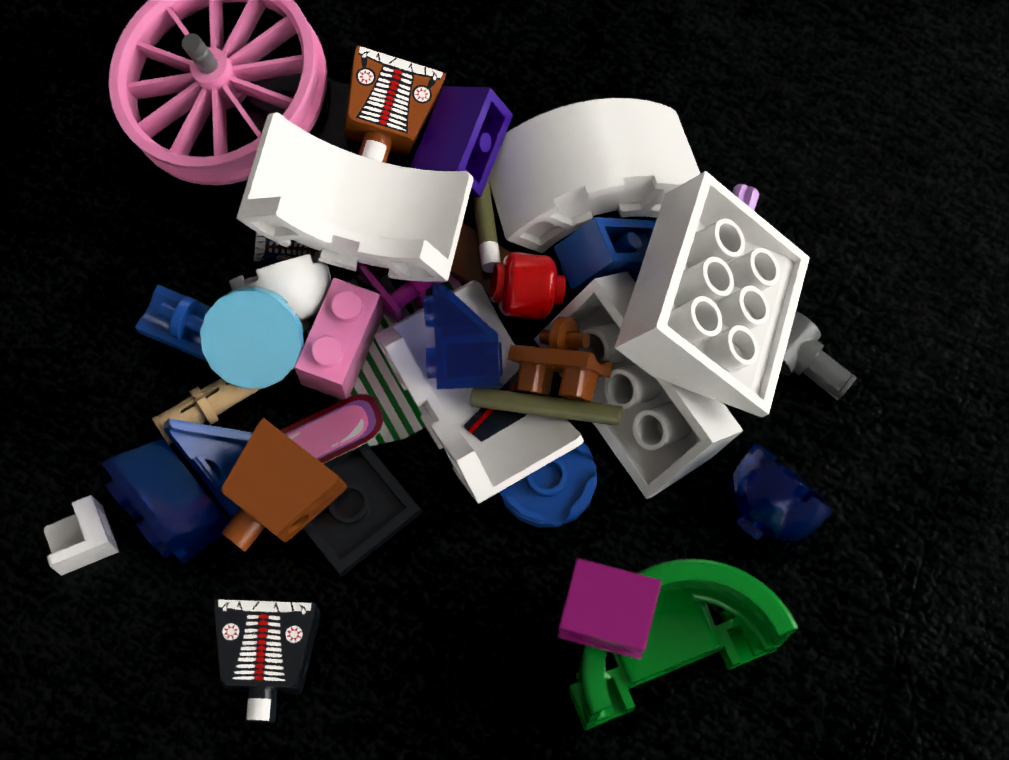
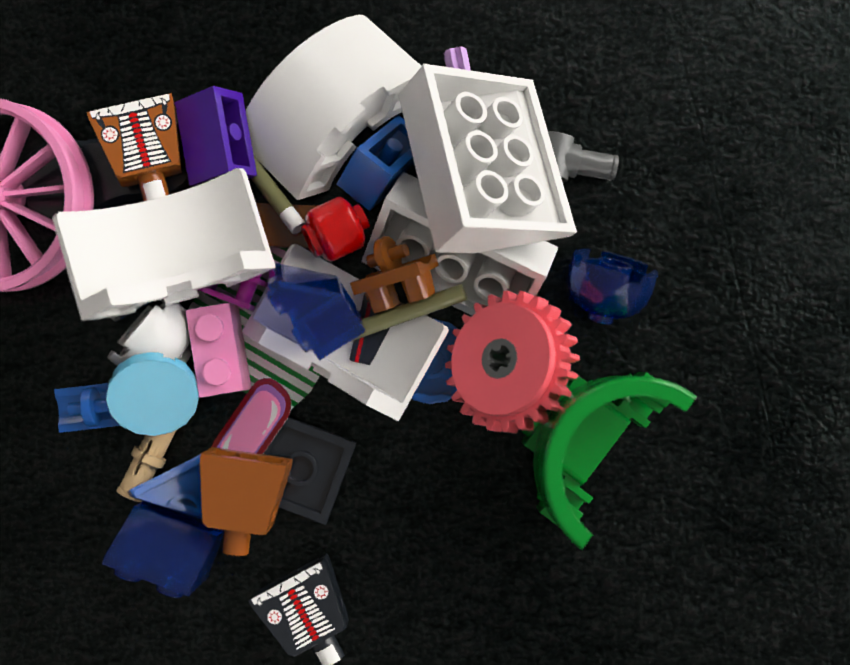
camera: 25 degrees left, 15 degrees up
white panel [44,495,119,576] -> none
magenta piece [558,558,662,660] -> none
none -> coral gear [445,290,580,434]

